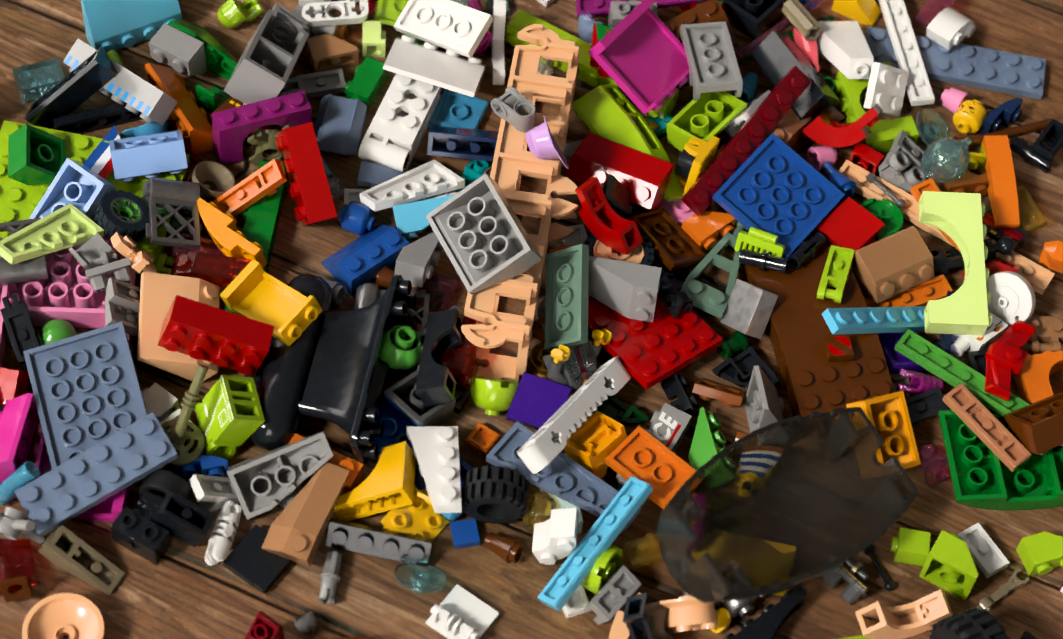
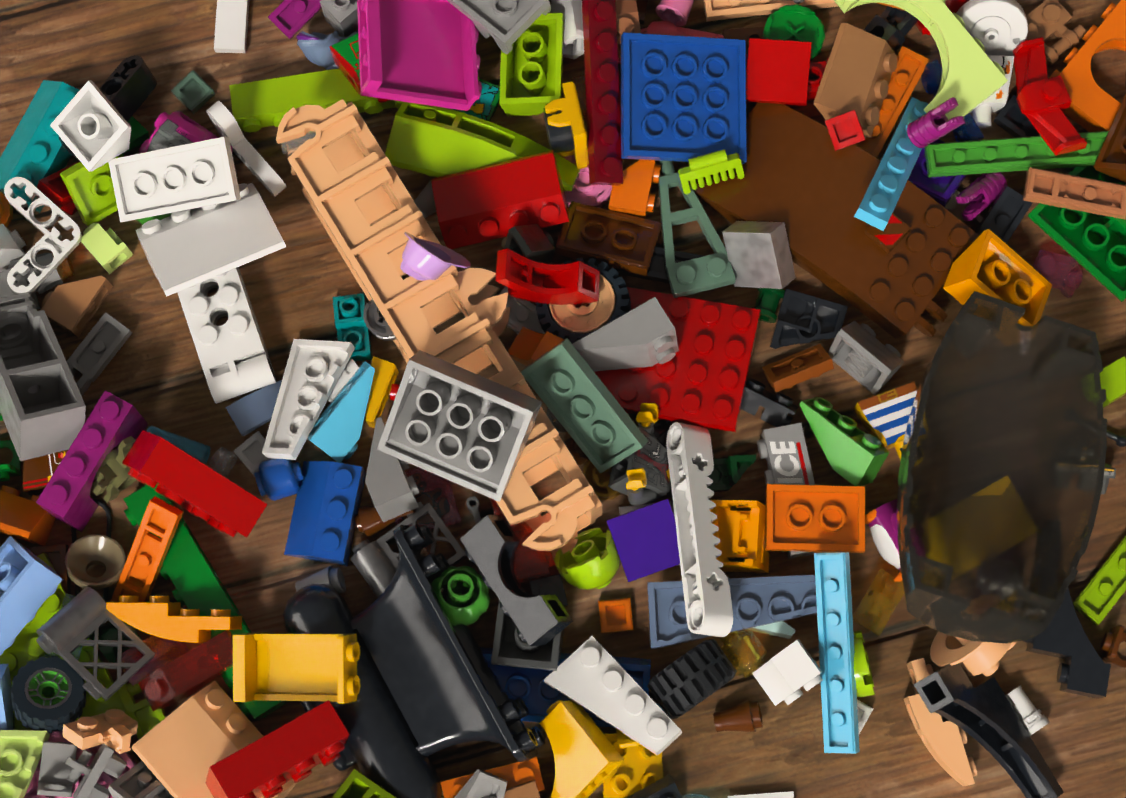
camera: 30 degrees left, 20 degrees up
sand blue slope [314,94,367,155] -> none
green brick [344,57,388,112] -> none
dark blue brick [427,125,498,161] -> none
dark azure tile [428,89,489,130] -> none
blue tile [450,518,480,549] -> none
light grey piece [490,87,536,132] -> none
light grey hinge [585,565,642,625] -> none
black hinge [658,267,693,319] -> none
black pin [739,249,790,274] -> none
black pin [788,232,827,270] -> none
lime plate [817,245,855,303] -> none
blue cone [823,162,857,199] -> none
none -> red plate [825,109,866,151]
none -> magenta hinge [907,97,966,148]

